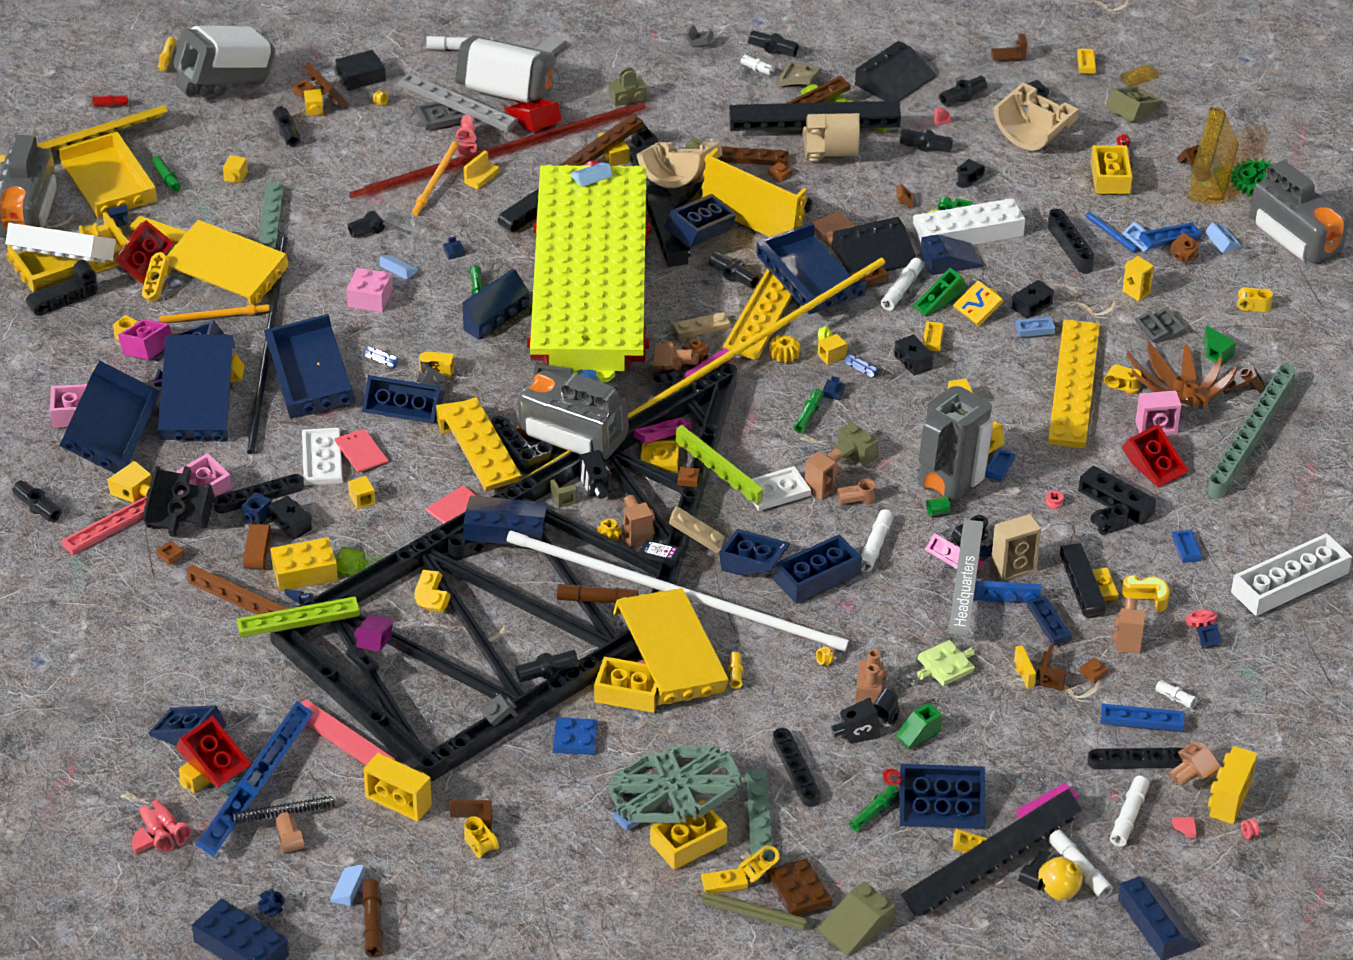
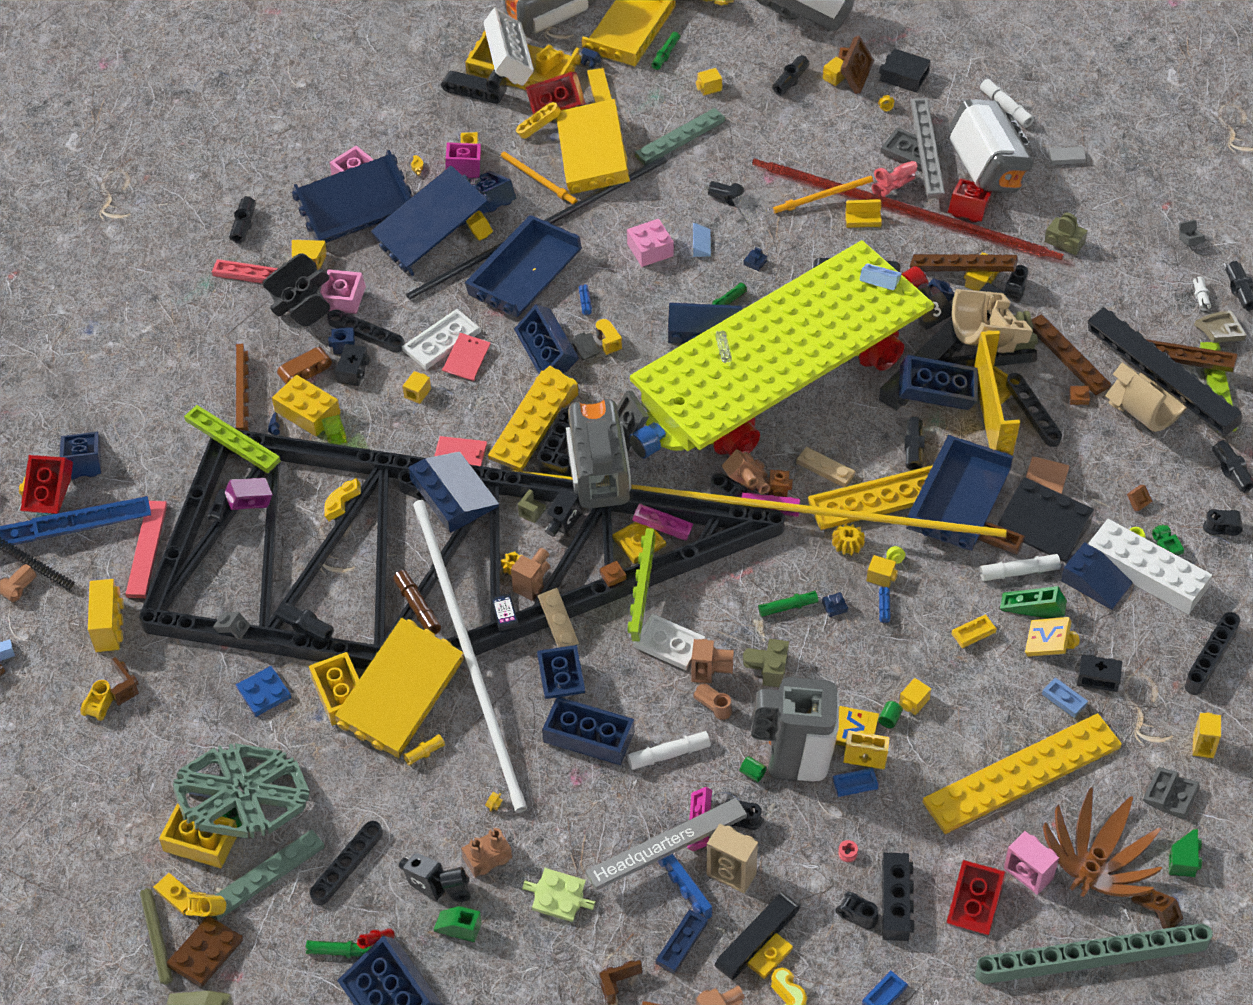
camera: 55 degrees right, 10 degrees up
dark orange plate [156,541,184,565] -> none
black brick [894,334,934,376] -> none
yellow plate [1014,645,1036,689] -> none
yellow piece [1104,364,1141,394] -> none
none -> clear axle [716,330,732,363]

